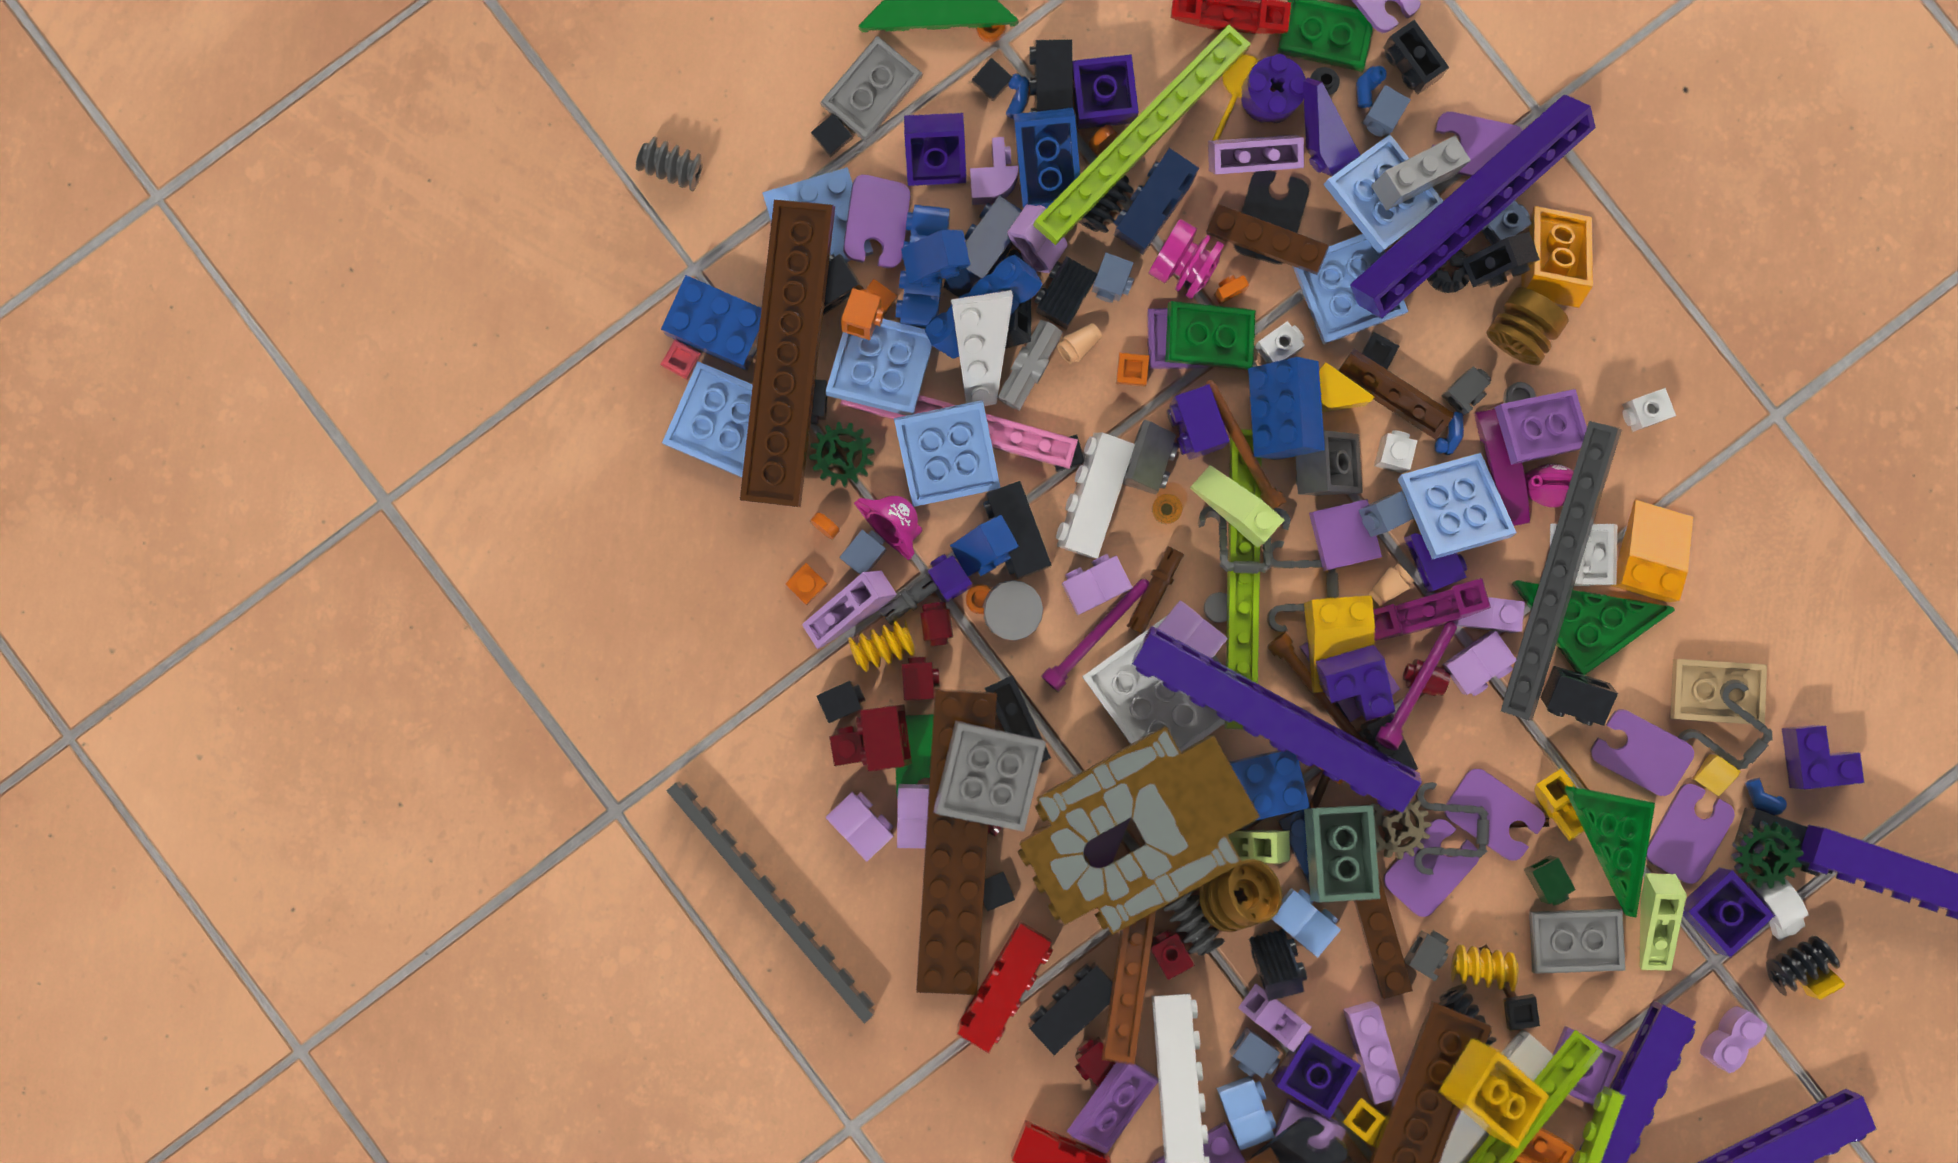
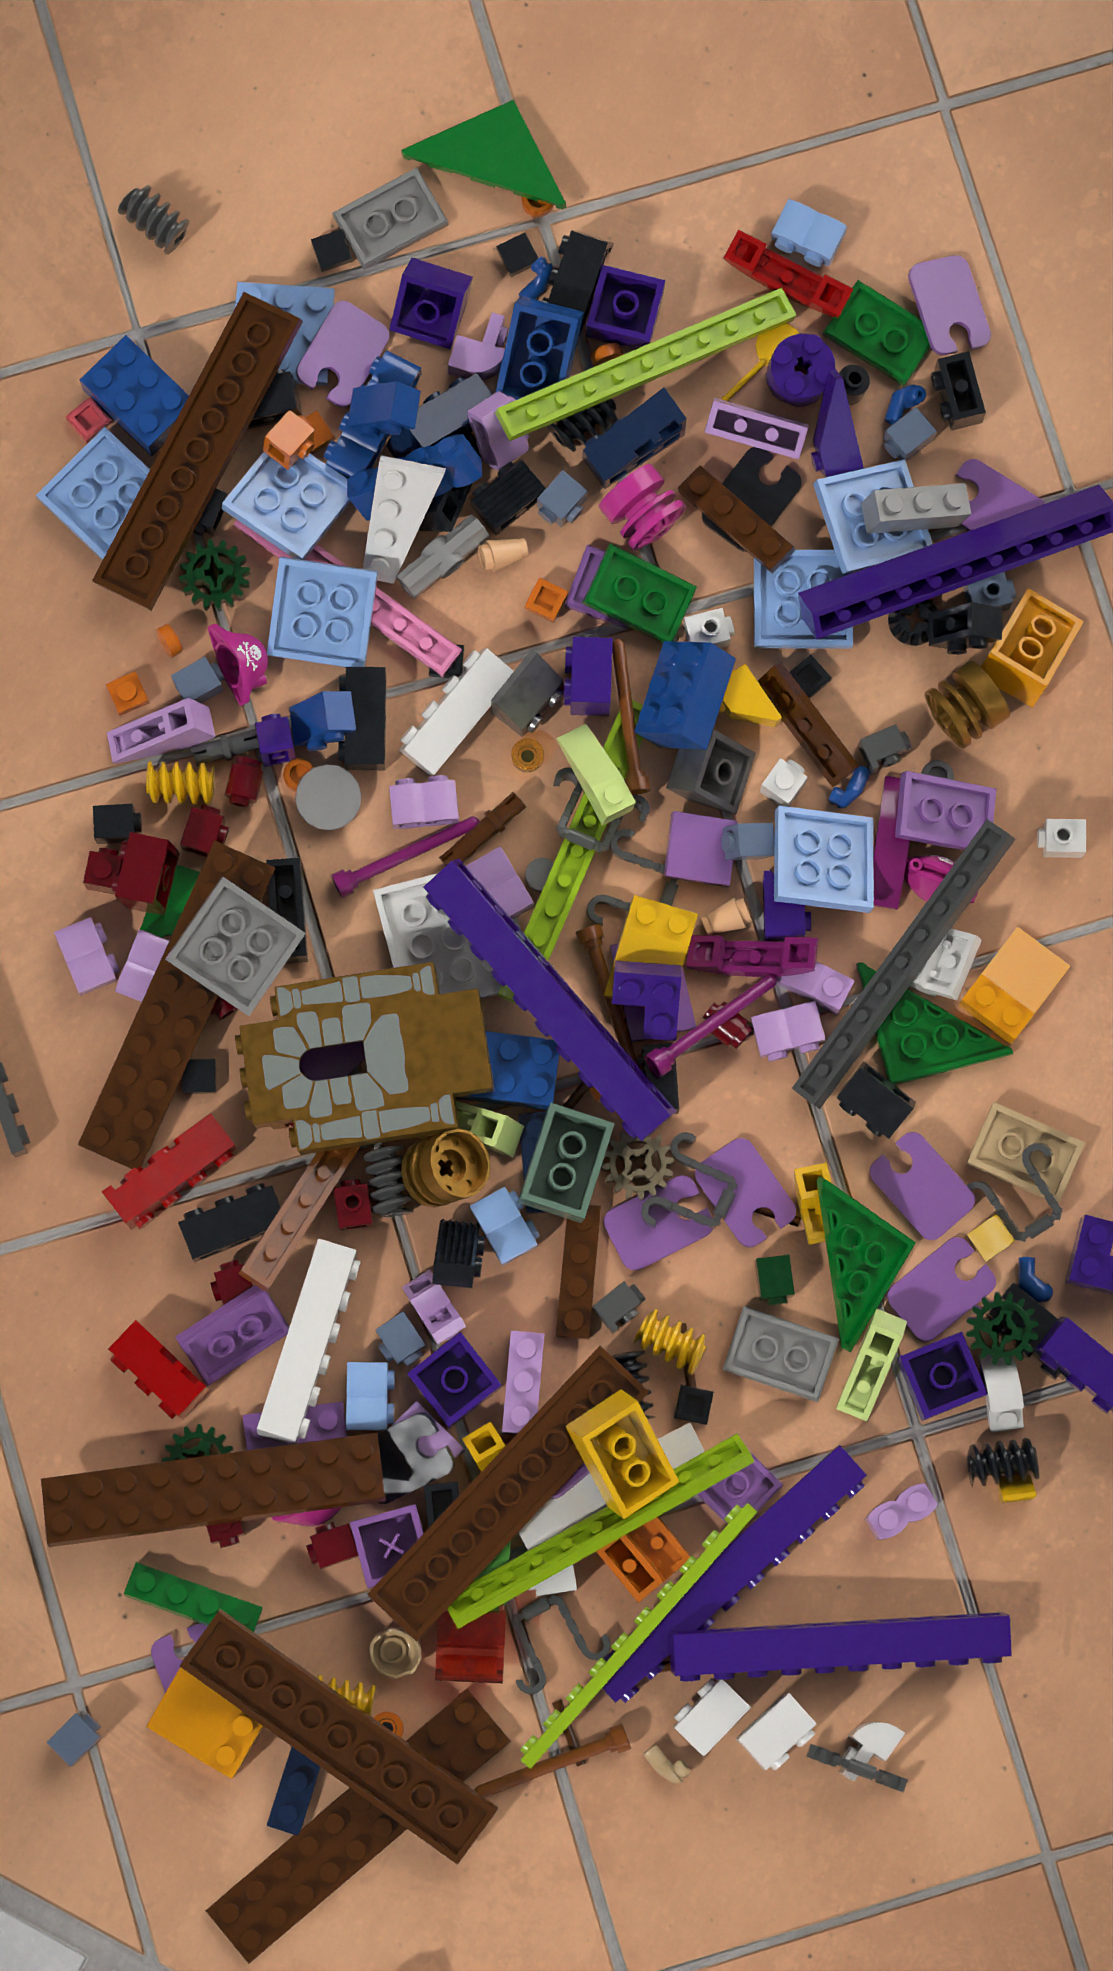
camera: 20 degrees right, 5 degrees down
orange plate [1214,275,1249,305] -> none

